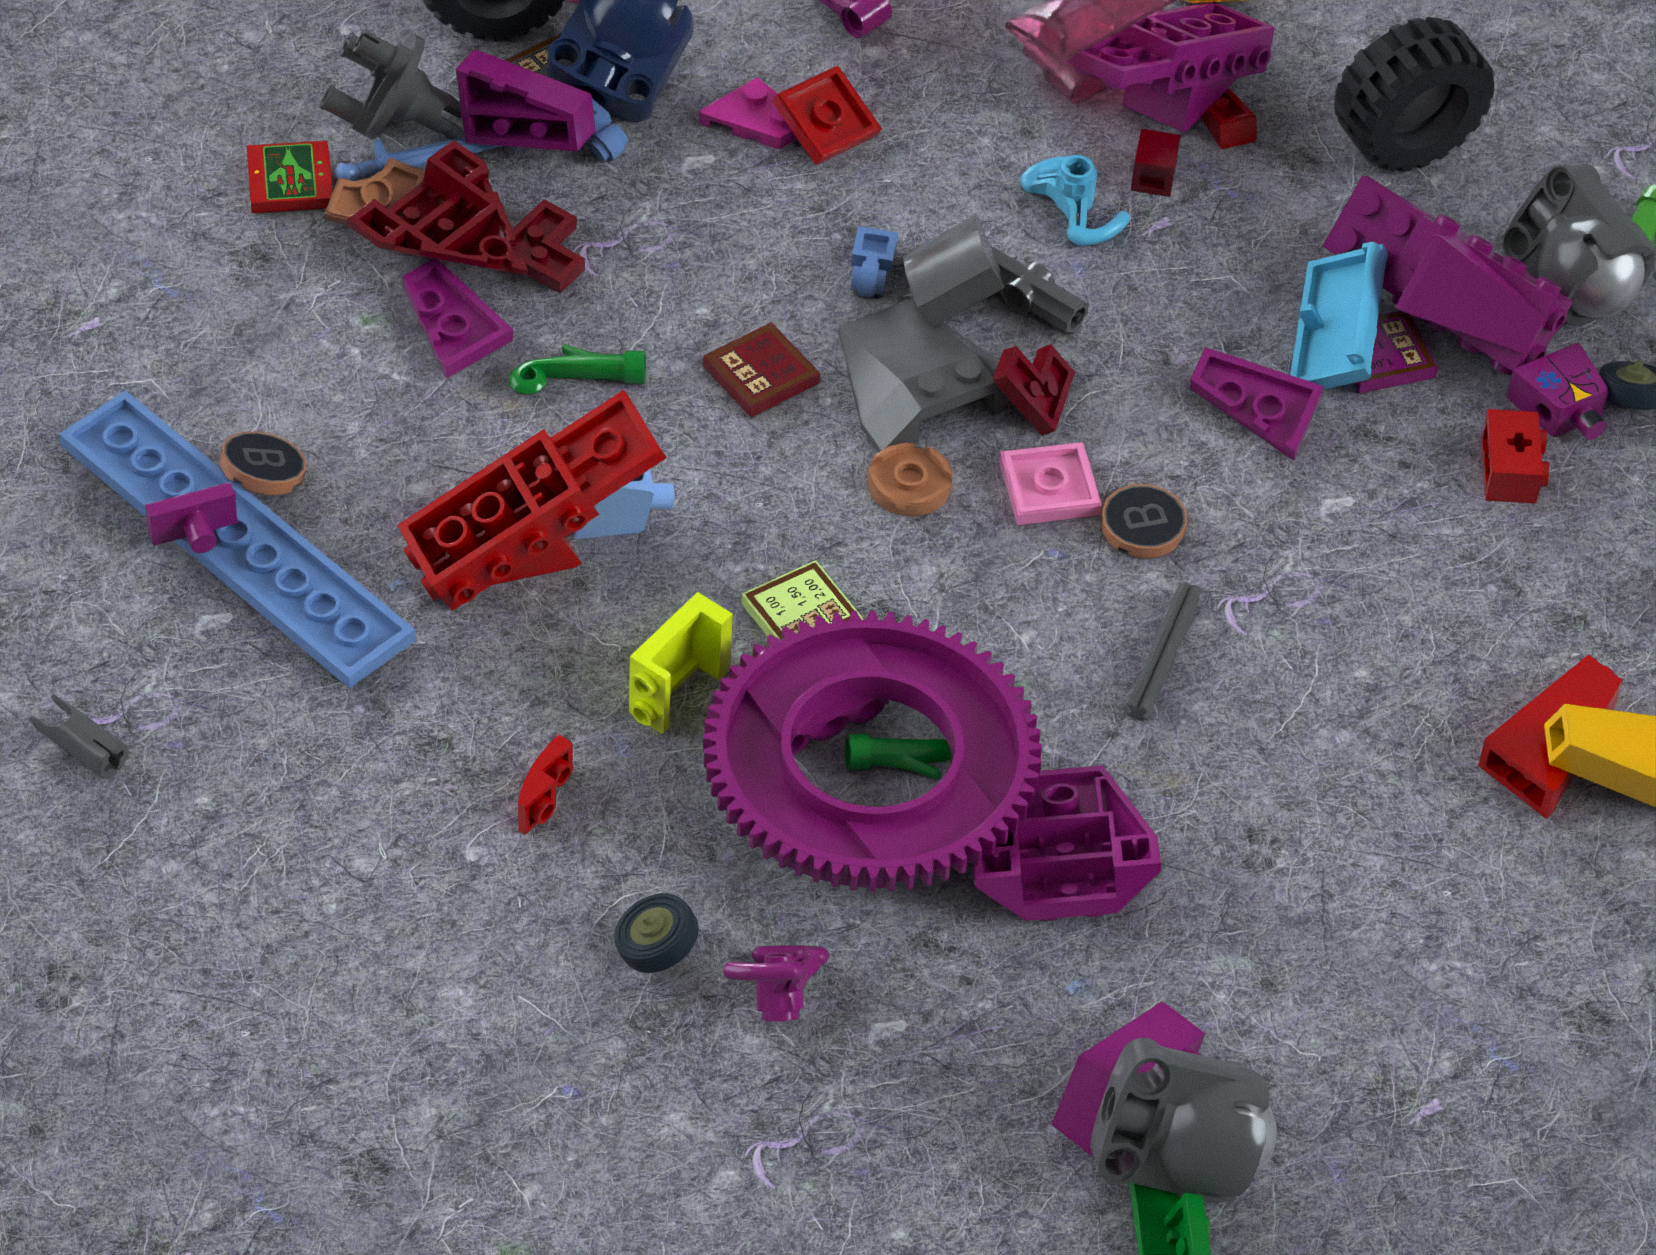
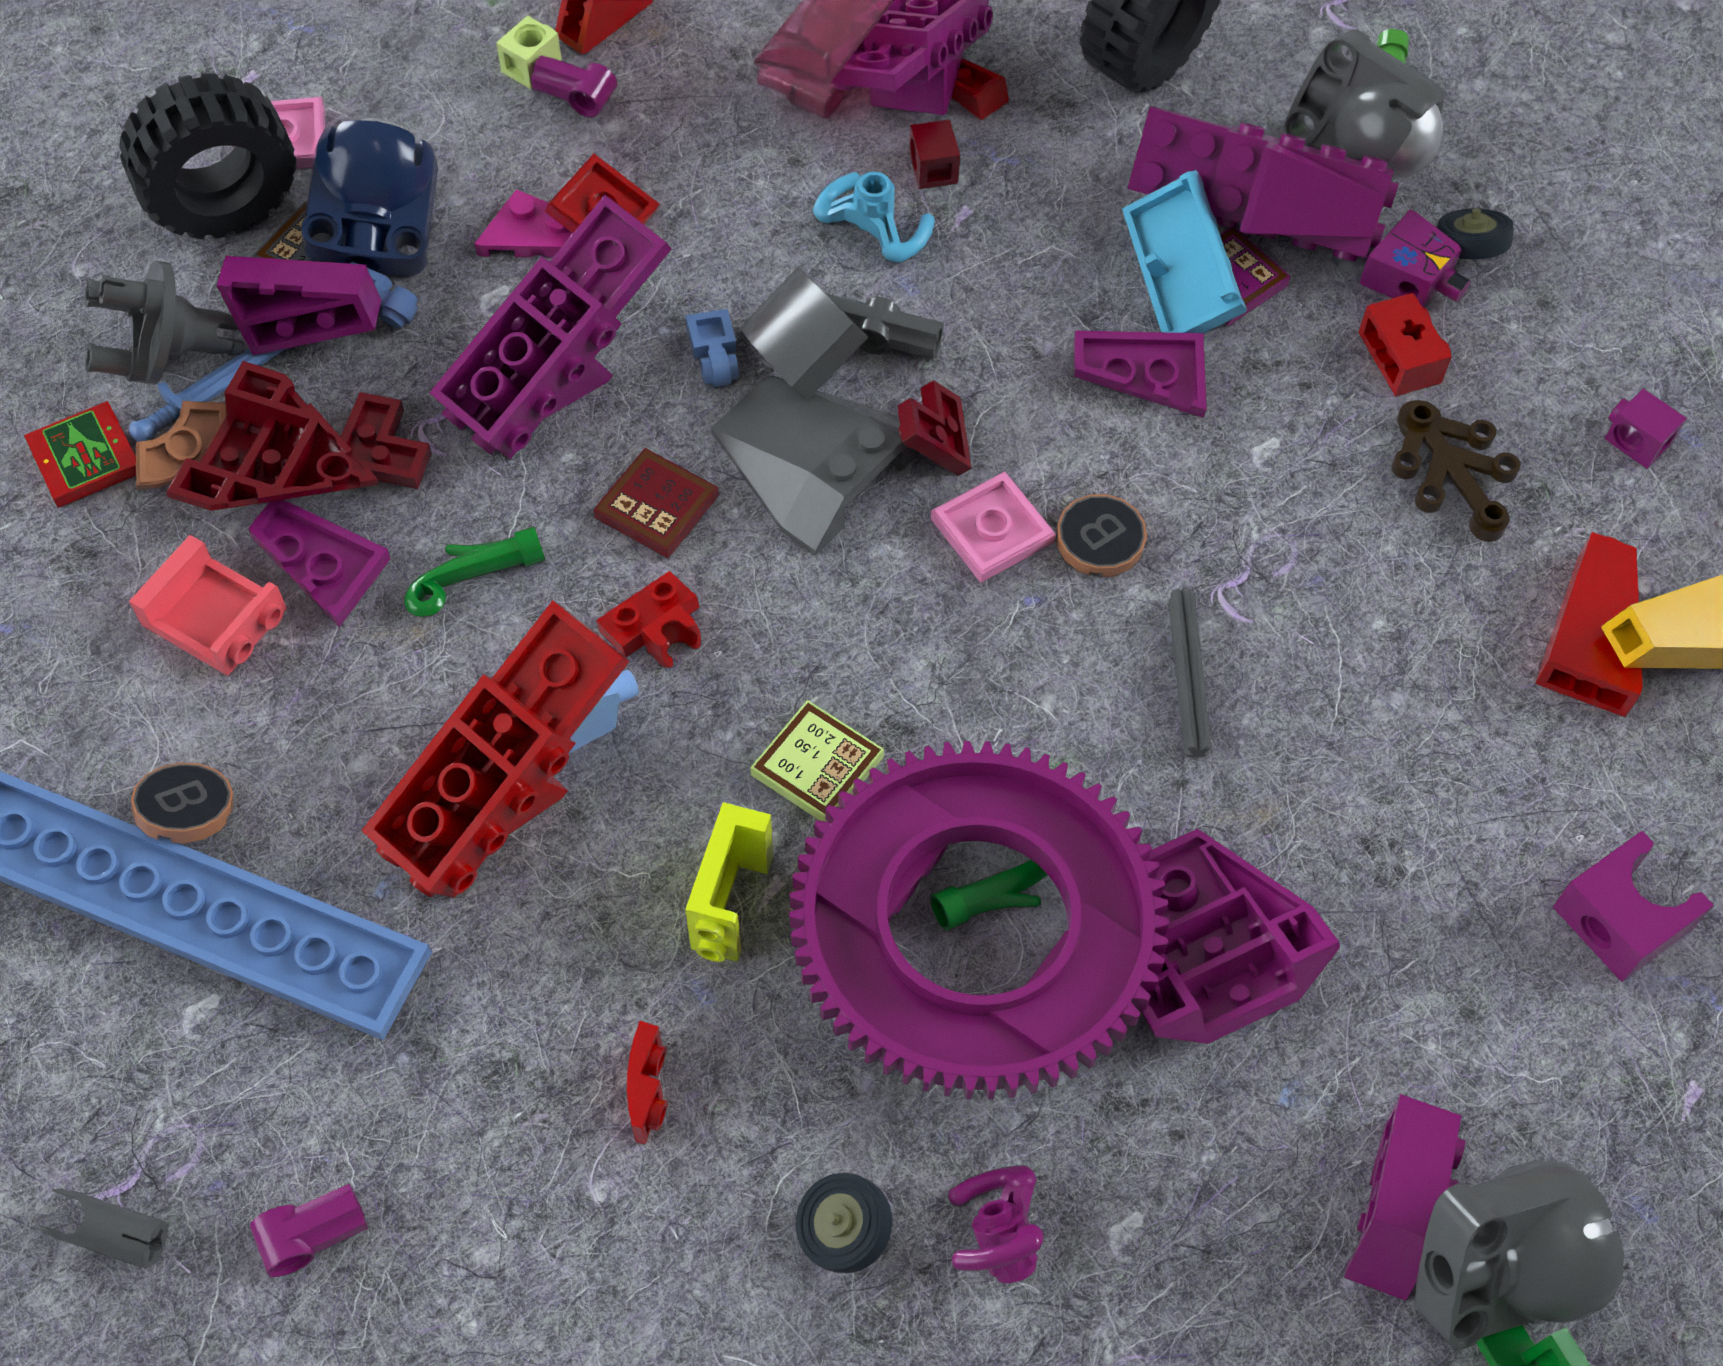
camera: 20 degrees left, 10 degrees up
magenta tile [145,482,238,553] -> none
nougat tile [867,443,953,516] -> none
none -> coral panel [129,535,287,676]
none -> magenta piece [250,1183,369,1278]
none -> magenta wedge [429,195,672,459]
none -> red plate [596,571,701,668]
none -> dark brown plant [1391,400,1521,542]
none -> magenta piece [1553,831,1714,982]

